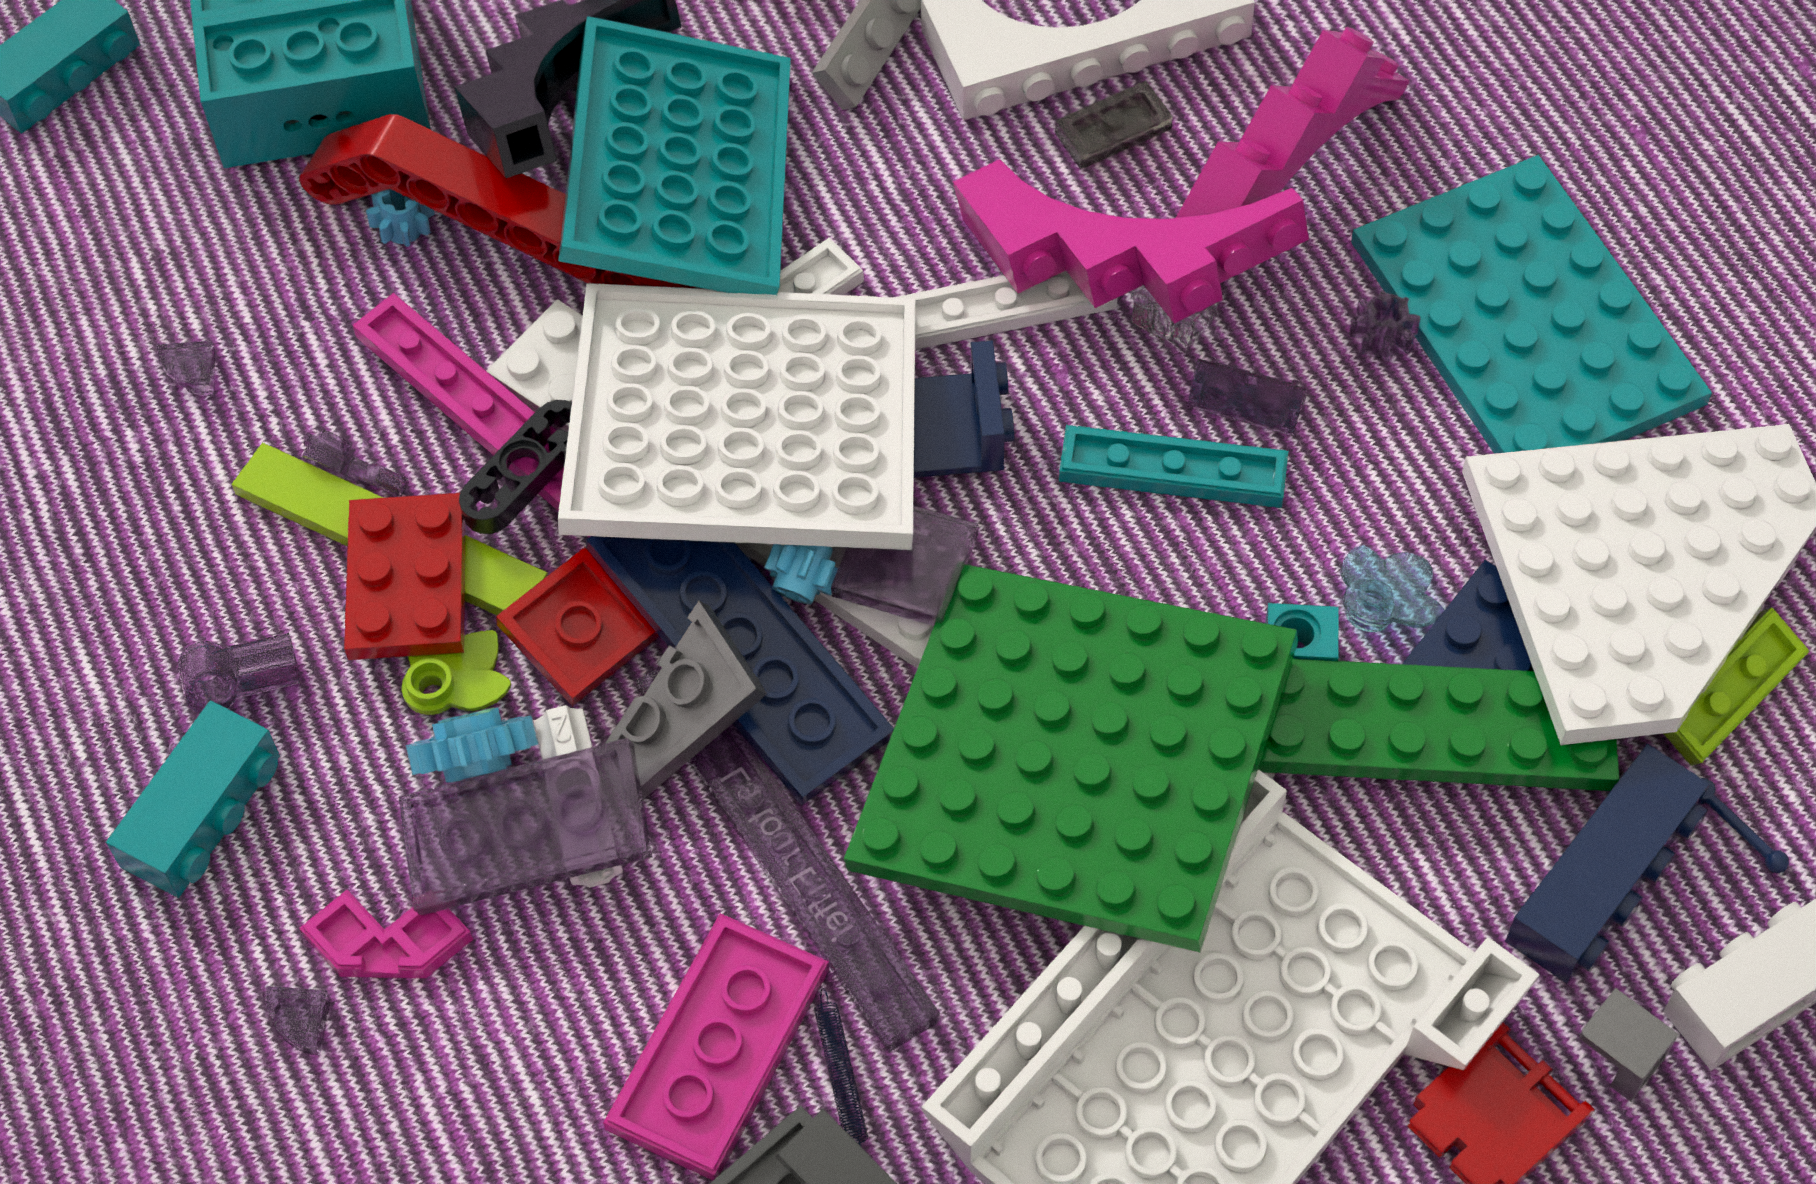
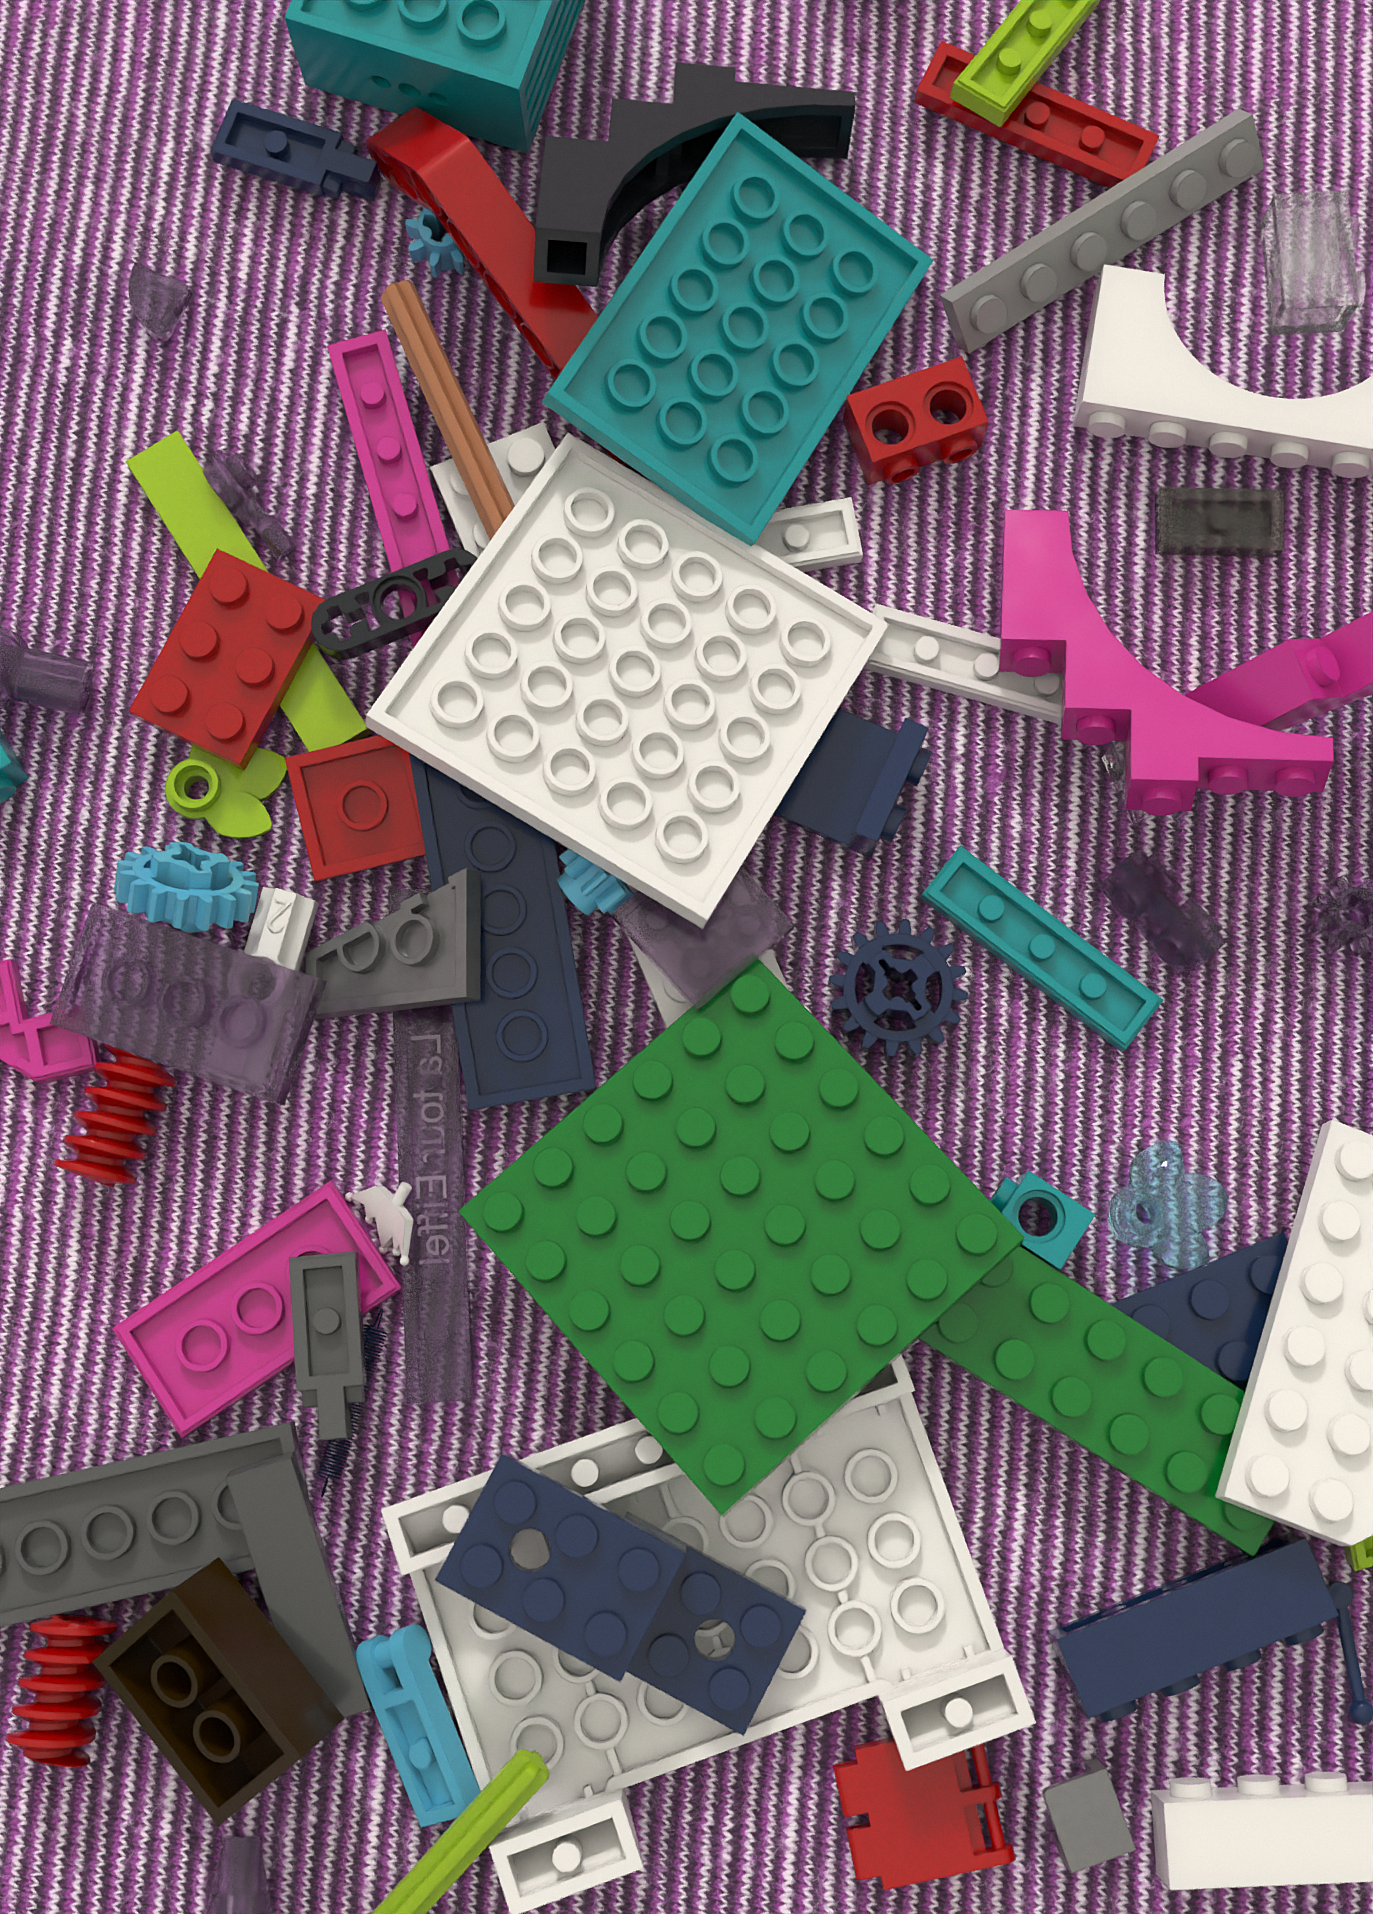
camera: 30 degrees right, 20 degrees up
none -> red piece [52,1044,178,1187]
none -> dark blue hinge [210,99,383,201]
none -> dark grey hinge [289,1251,367,1441]
none -> white piece [345,1182,414,1266]
none -> nougat axle [381,280,515,540]
none -> dark blue bracket [435,1452,806,1736]
none -> dark blue gear [827,919,968,1060]
none -> red brick [843,356,989,485]

